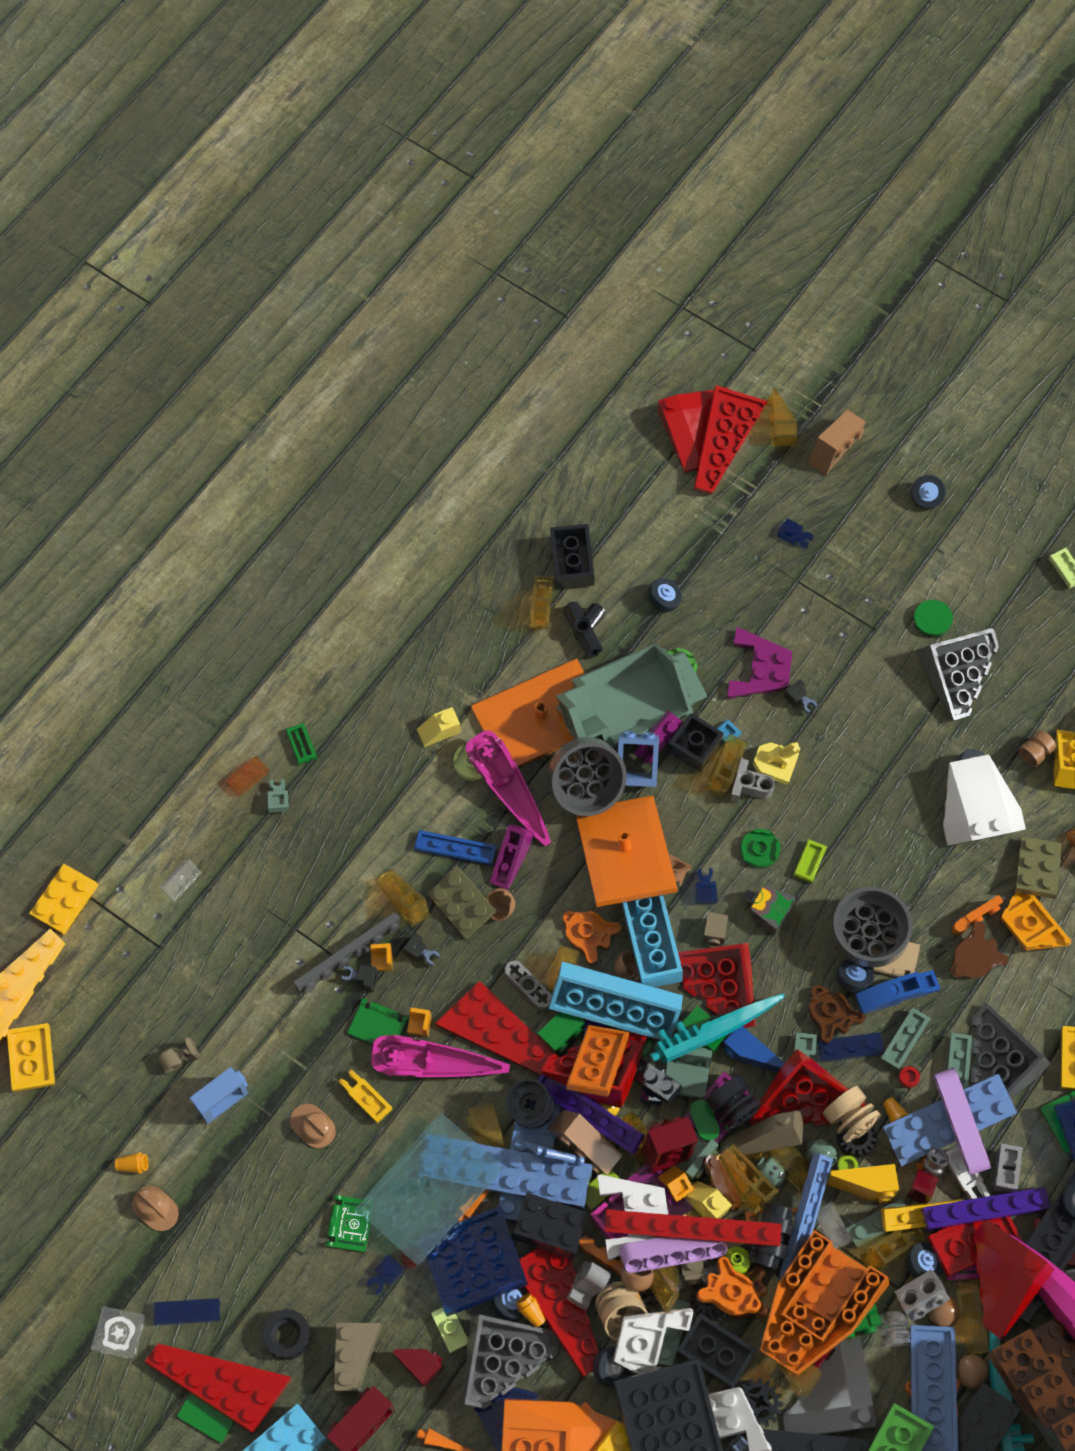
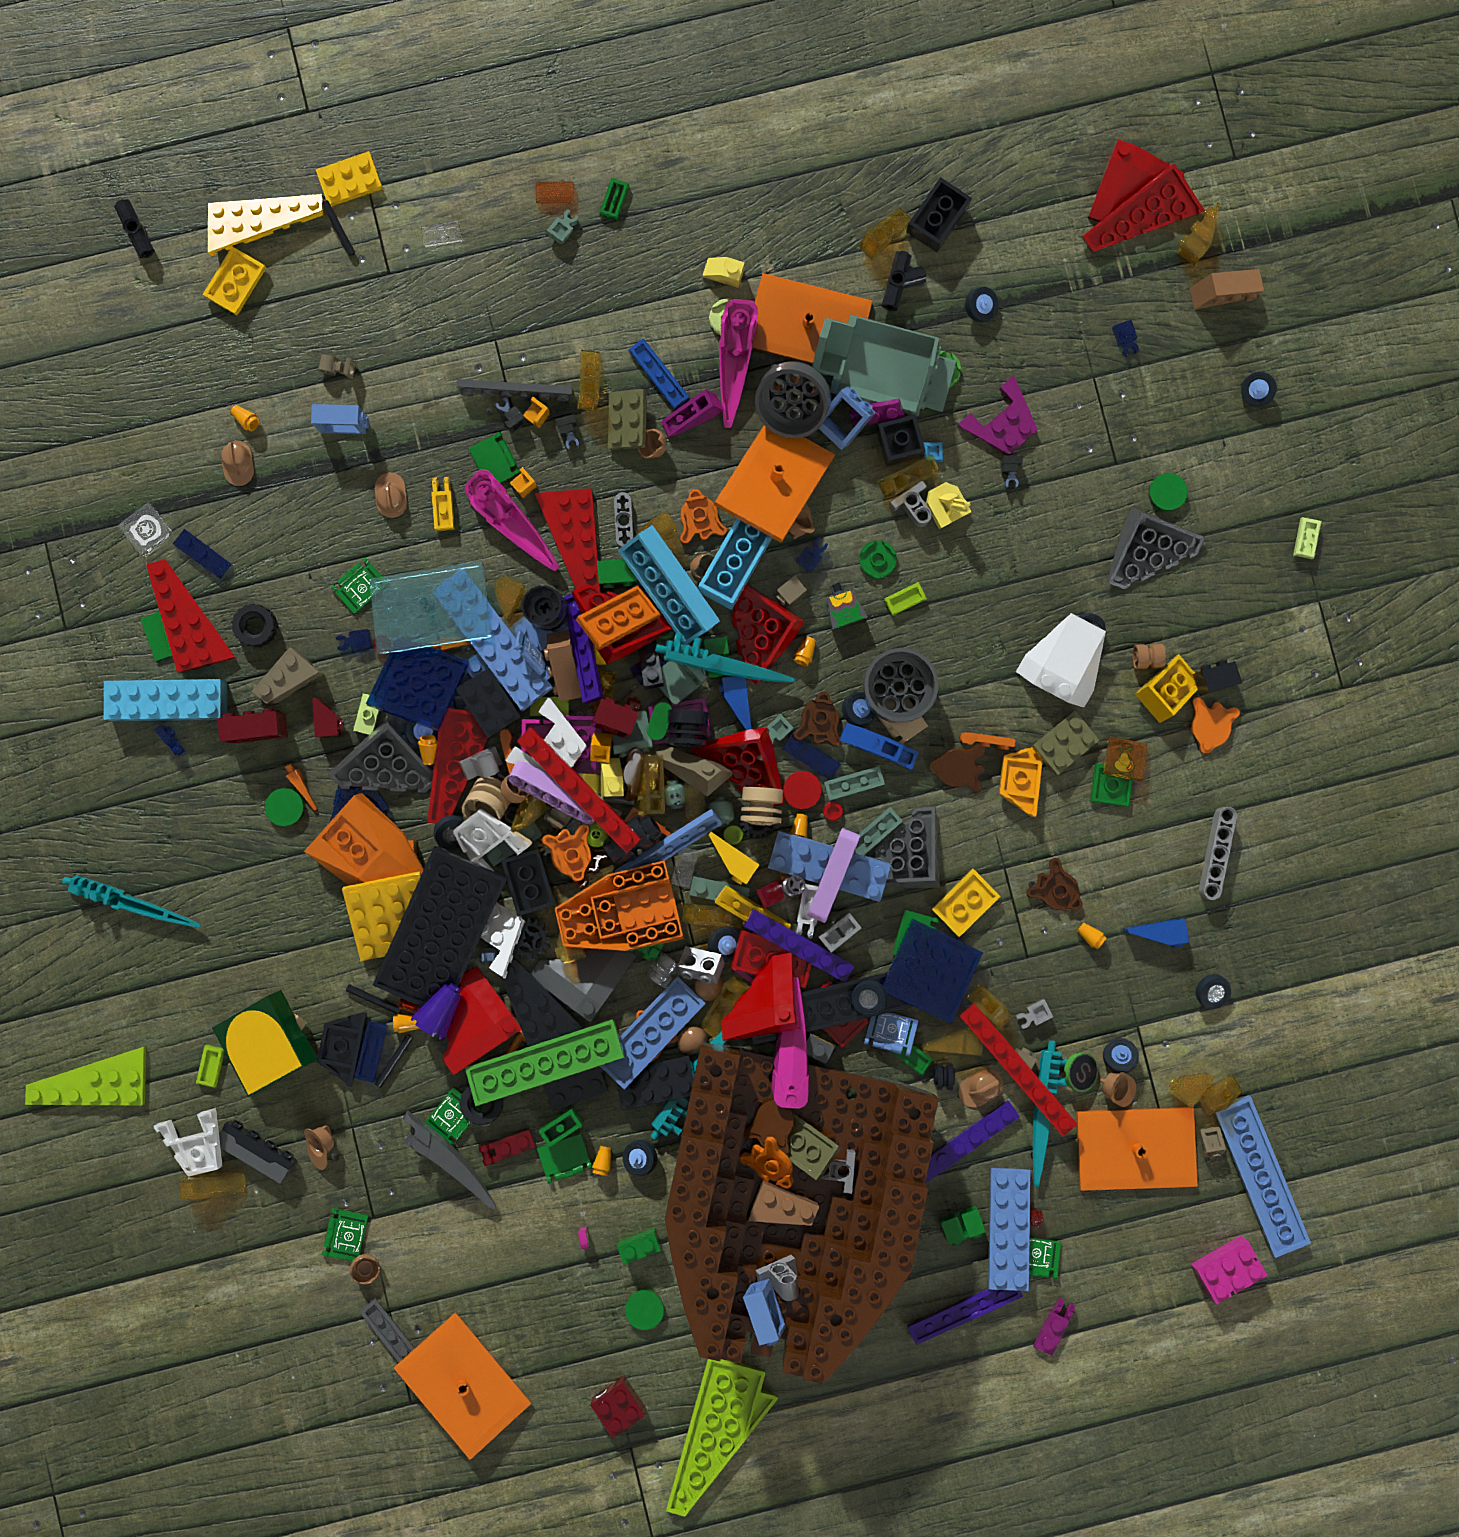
camera: 35 degrees right, 20 degrees up
none -> black bar [321,200,356,256]
none -> red tile [783,771,821,809]
none -> light orange cone [794,637,816,667]

